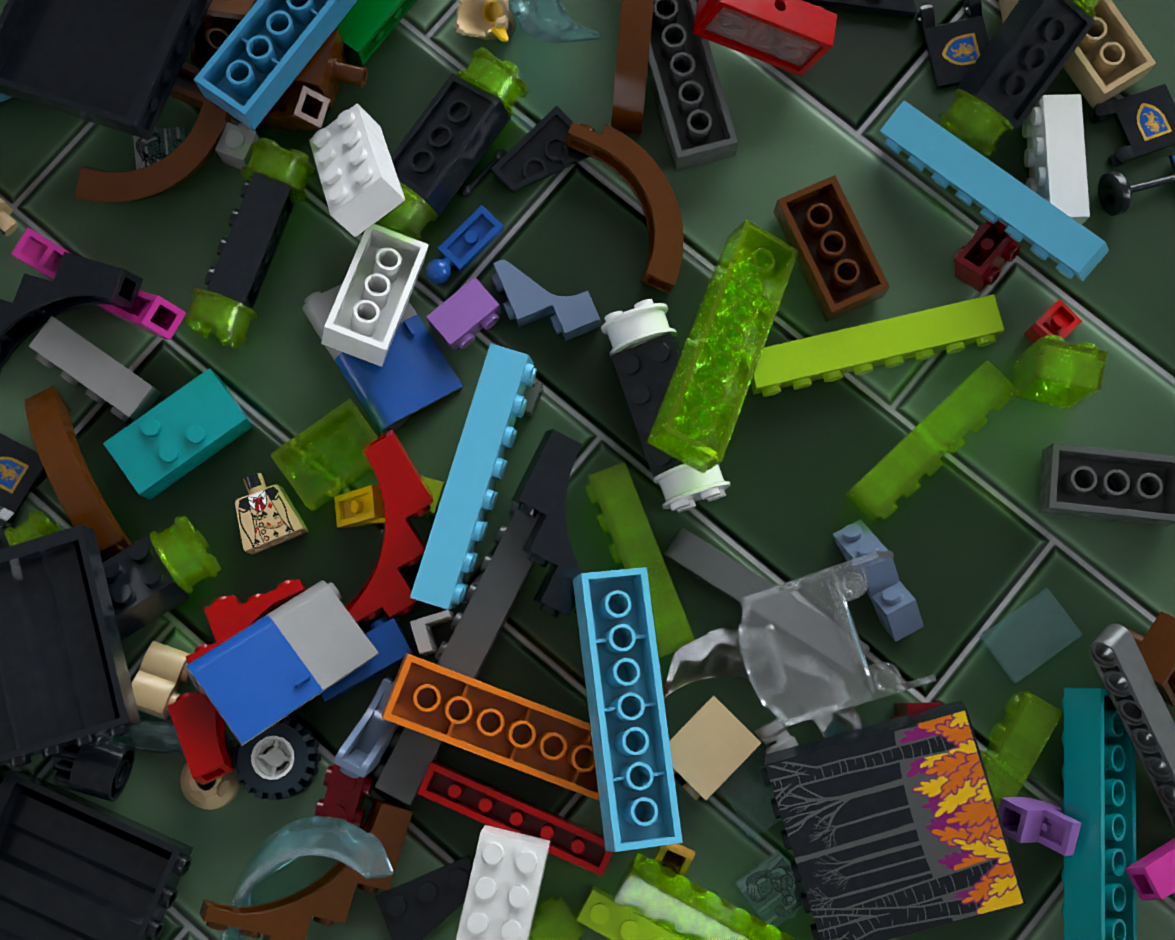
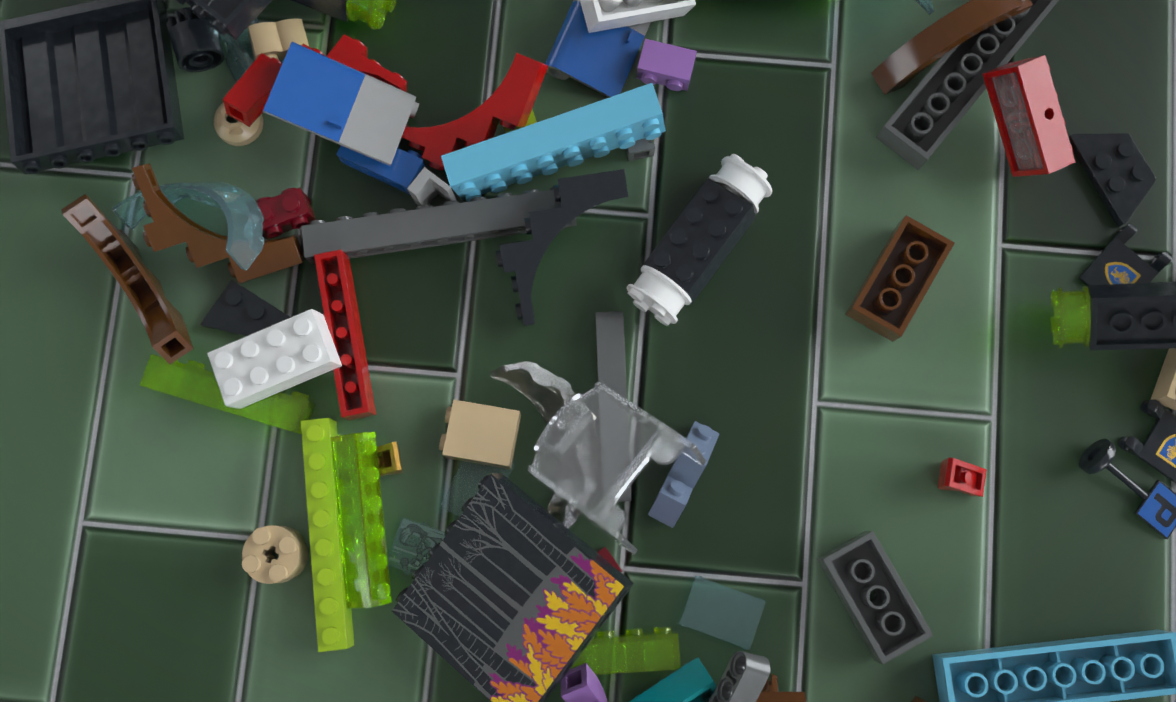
camera: 55 degrees right, 0 degrees up
black wheel [231,717,321,800] -> none
tan torso [235,473,308,555] -> none
clear neon green brick [270,398,379,512] -> none
sand blue arch [333,675,401,778] -> none
yellow slope [334,485,385,528] -> none
orange brick [380,653,600,801] -> none
blue plate [426,205,504,284] -> none
black hinge [459,149,507,197] -> none
black wing [490,105,591,193] -> none
sand blue arch [491,260,600,341] -> none
reddish brown arch [564,122,684,294] -> none
medium azure brick [573,567,683,852] -> none
clear neon green brick [585,462,697,659] -> none
clear neon green brick [647,219,799,473] -> none
lime brick [744,294,1004,397] -> none
light grey wheel [754,716,799,754] -> none
clear neon green brick [846,360,1015,522] -> none
medium azure brick [880,101,1109,281] -> none
dark red brick [953,220,1021,292] -> none
clear neon green brick [1008,335,1108,409] -> none
white brick [1022,94,1090,225] -> none

